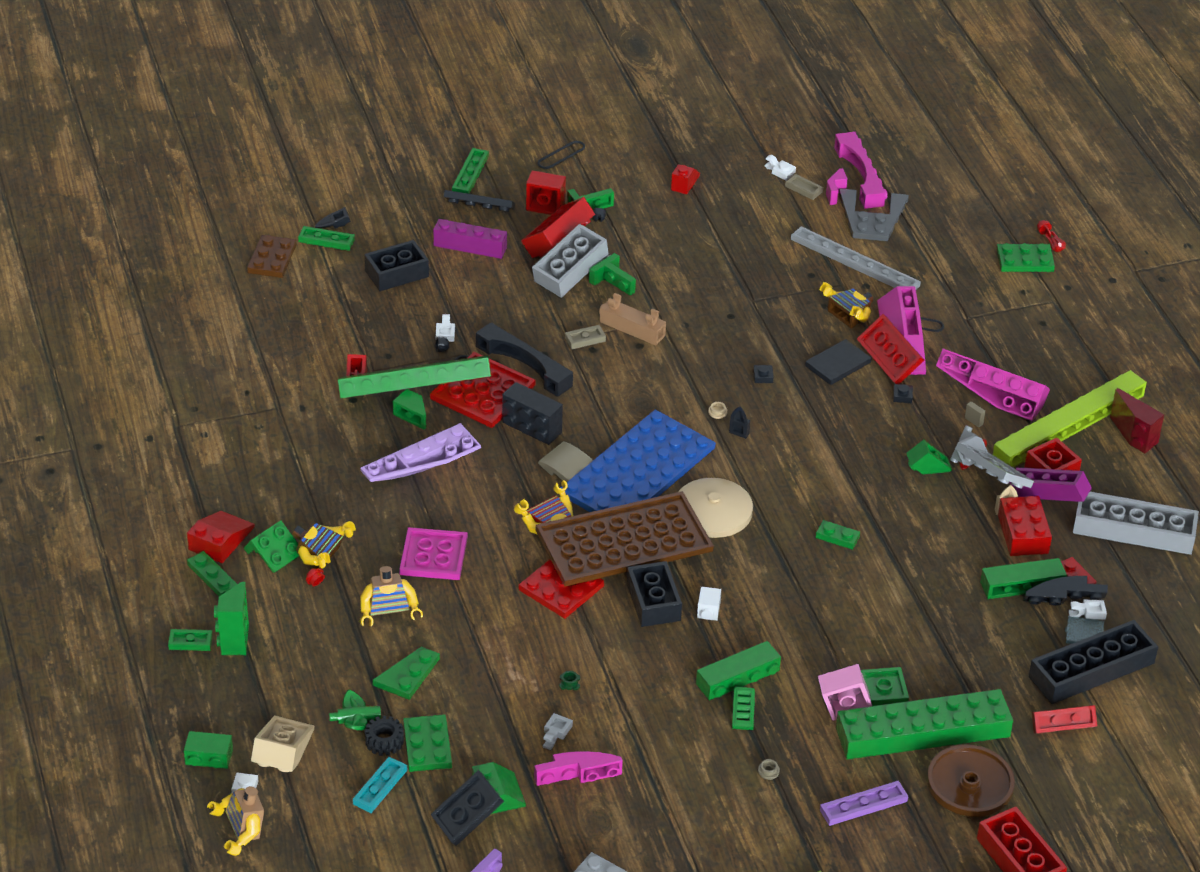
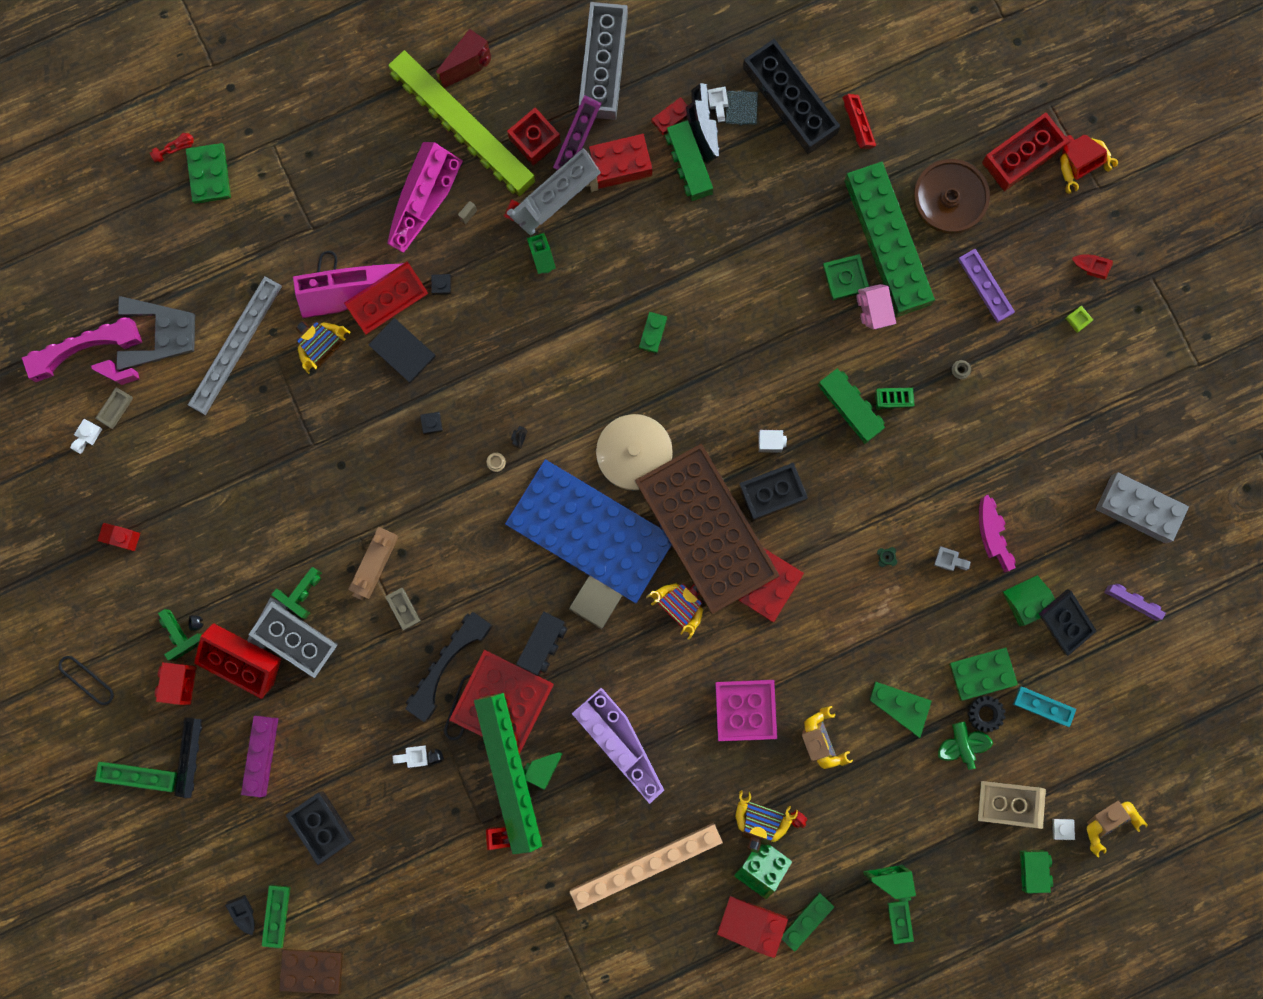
camera: 90 degrees left, 40 degrees up
none -> light nougat brick [570,823,723,910]

